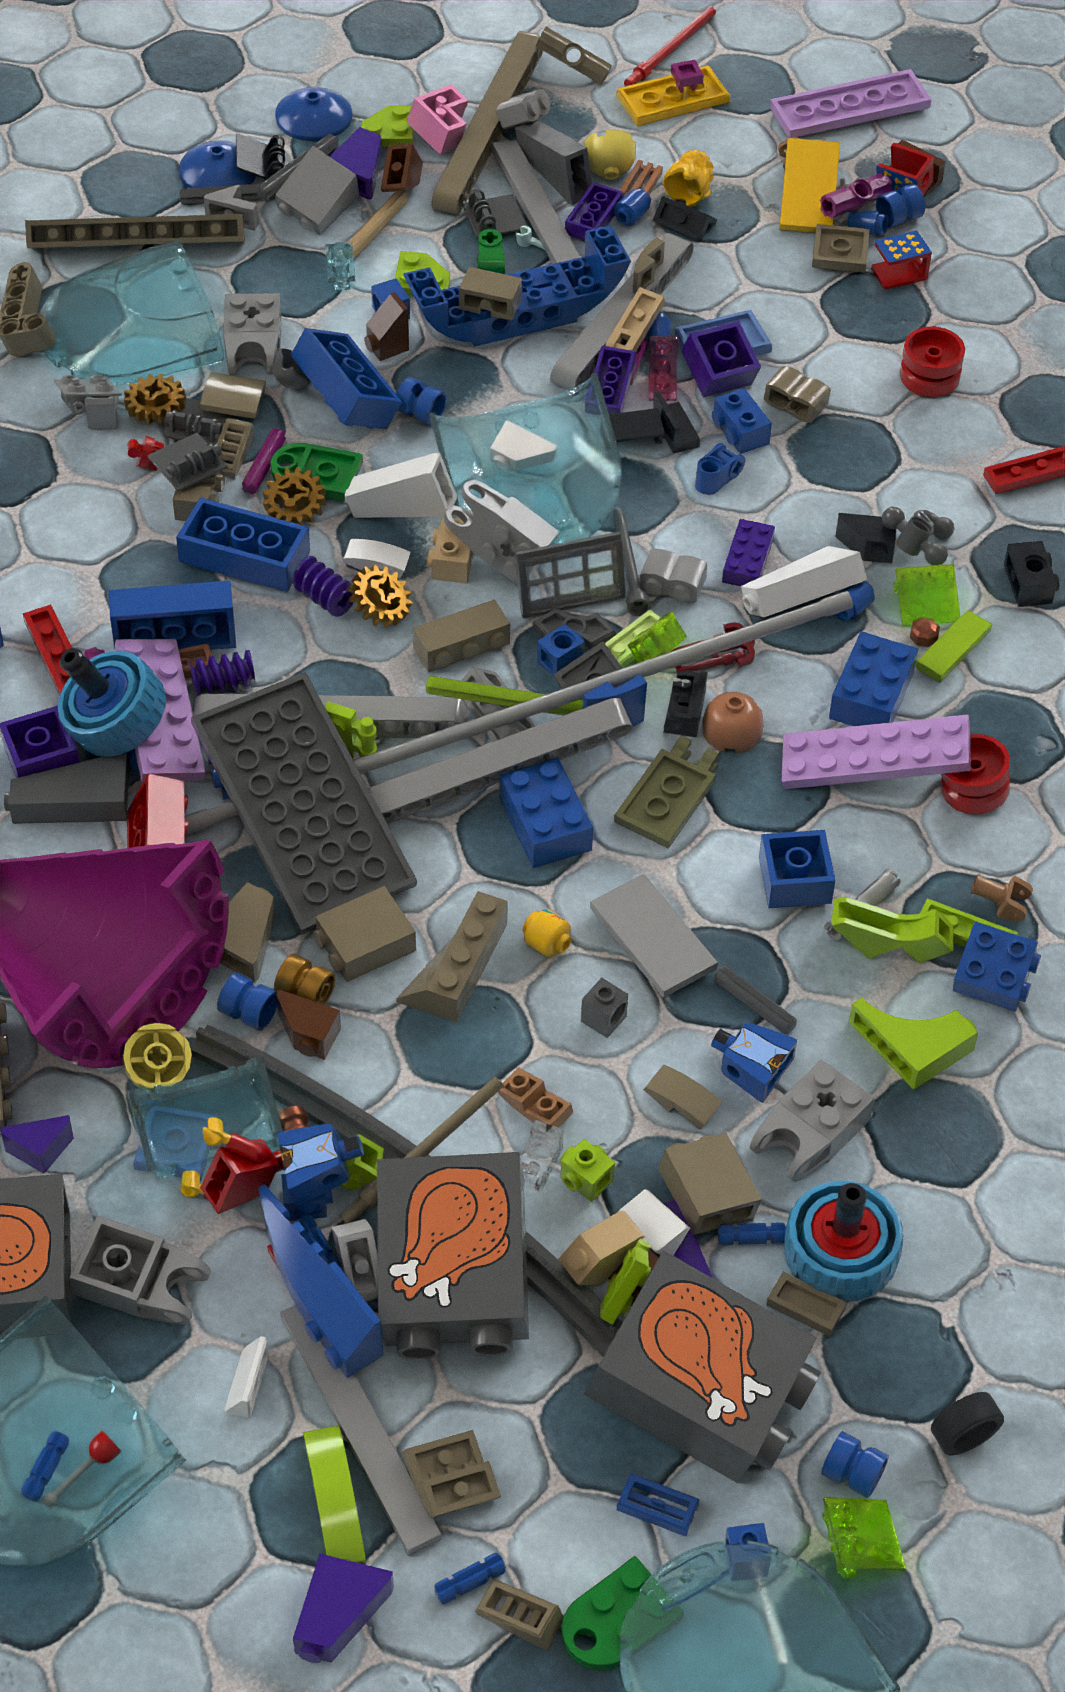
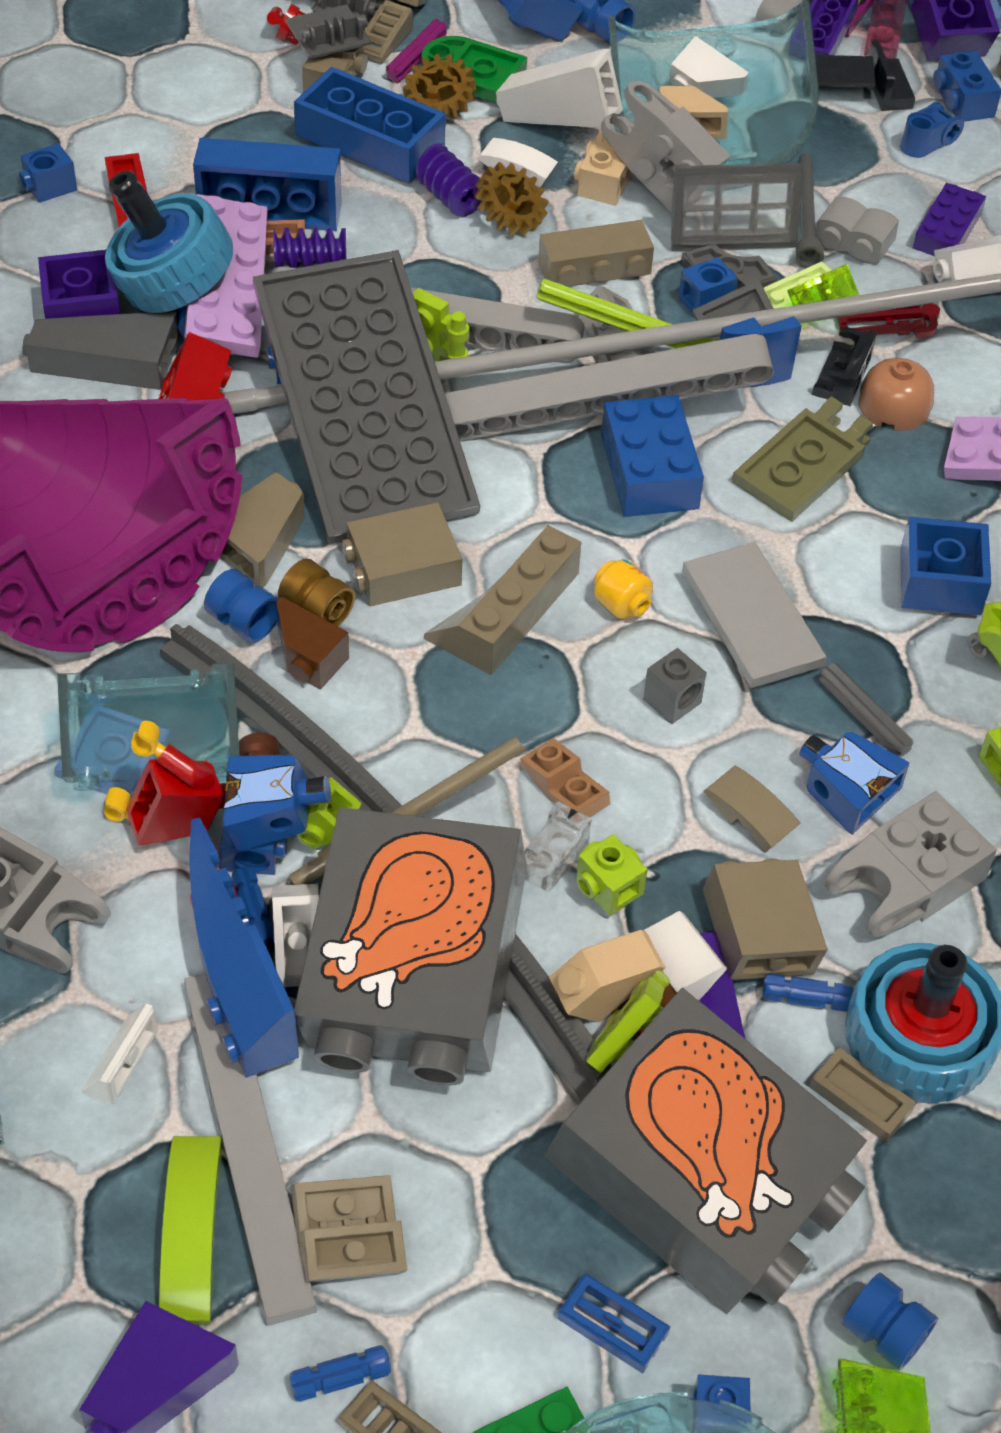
camera: 10 degrees right, 0 degrees up
light yellow cylinder [123,1023,192,1093] -> none
none -> tan slope [660,86,728,139]

